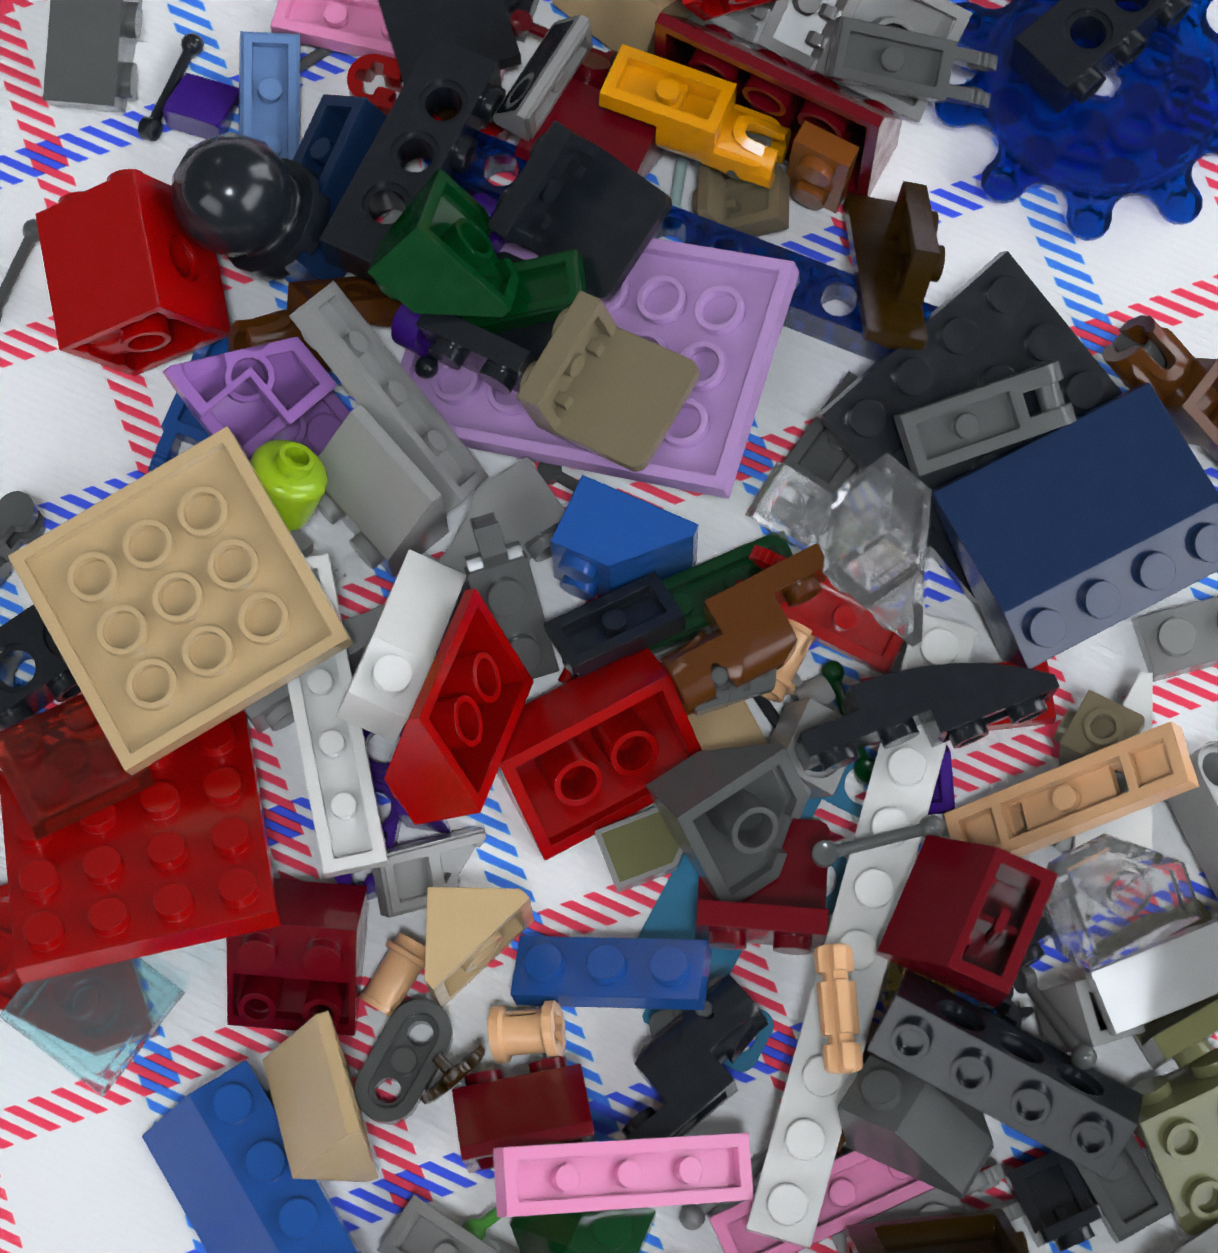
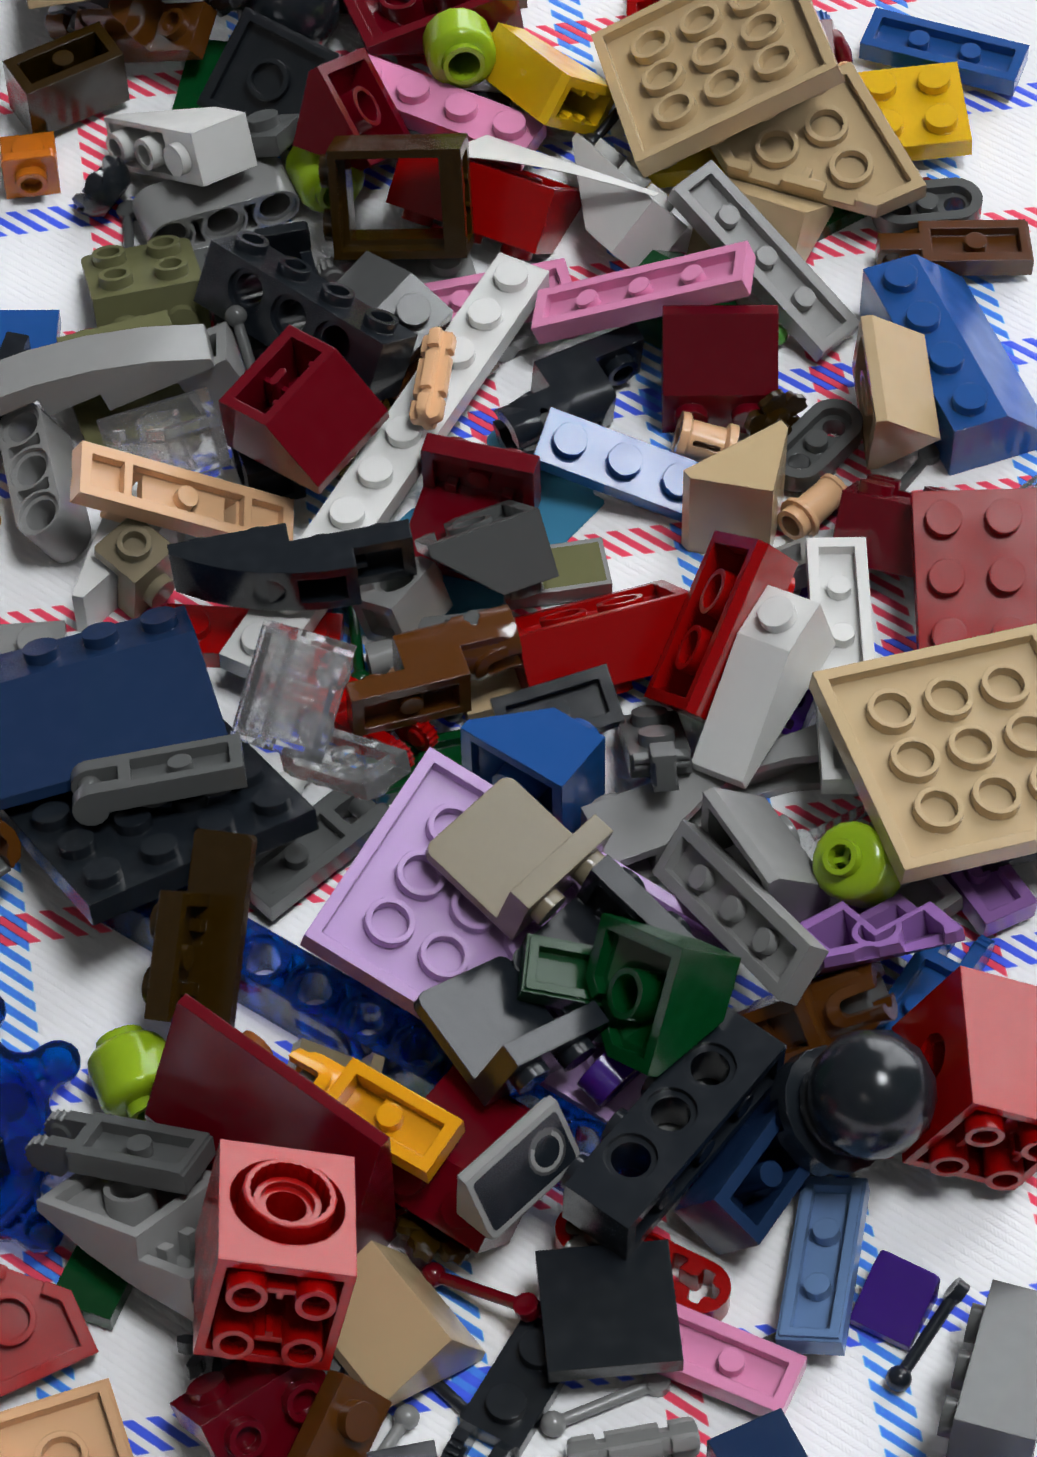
camera: 170 degrees left, 20 degrees down
dark grey hinge [812,815,944,868] -> none
none -> lime head [87,1024,166,1121]

